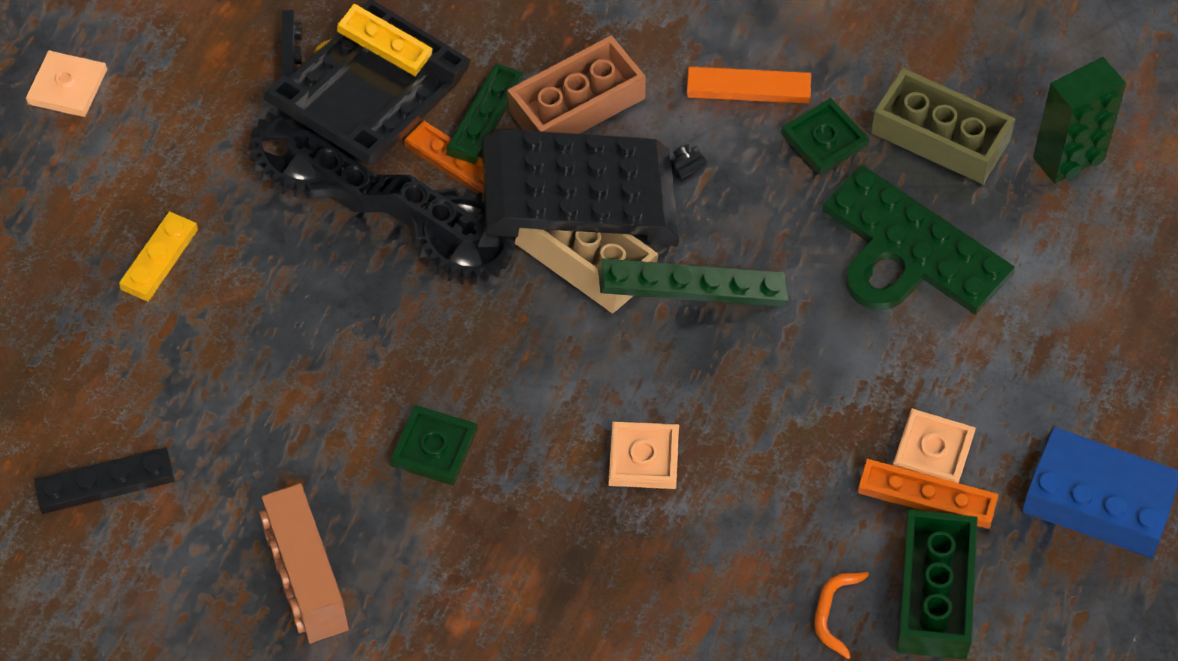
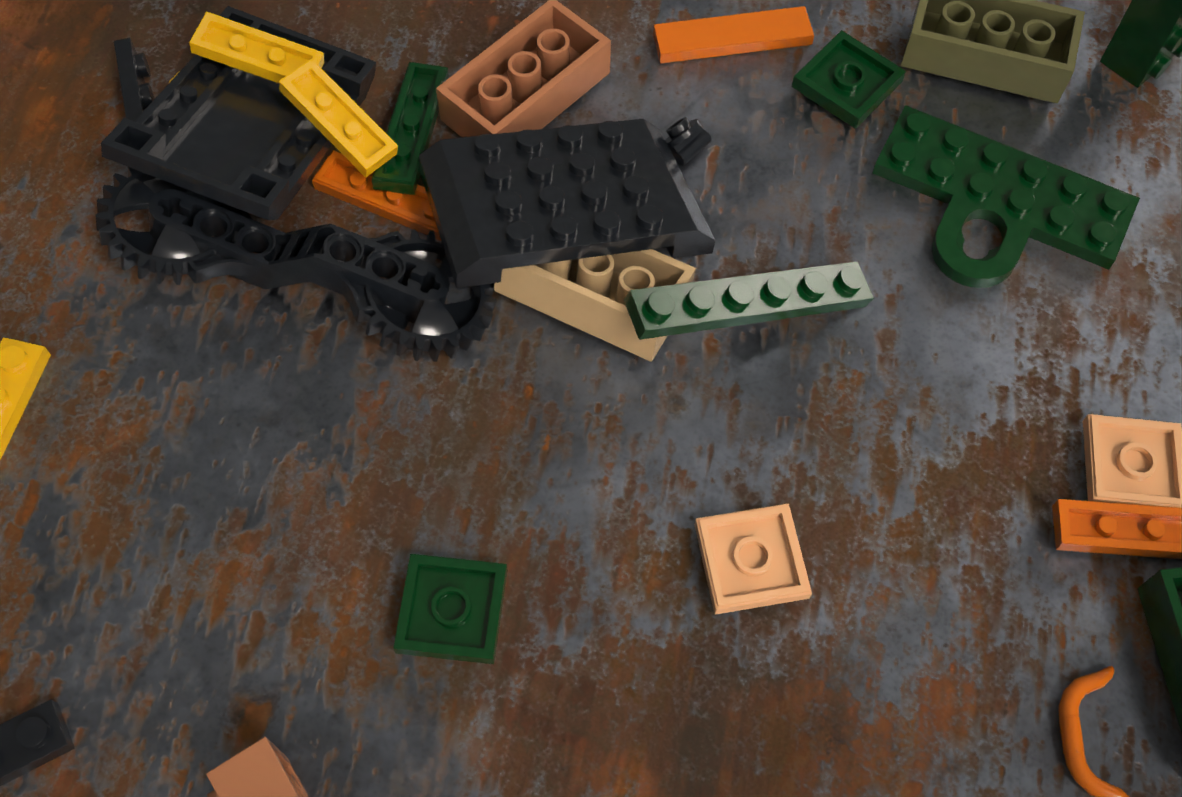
camera: 15 degrees left, 5 degrees up
none -> yellow plate [279,58,398,178]

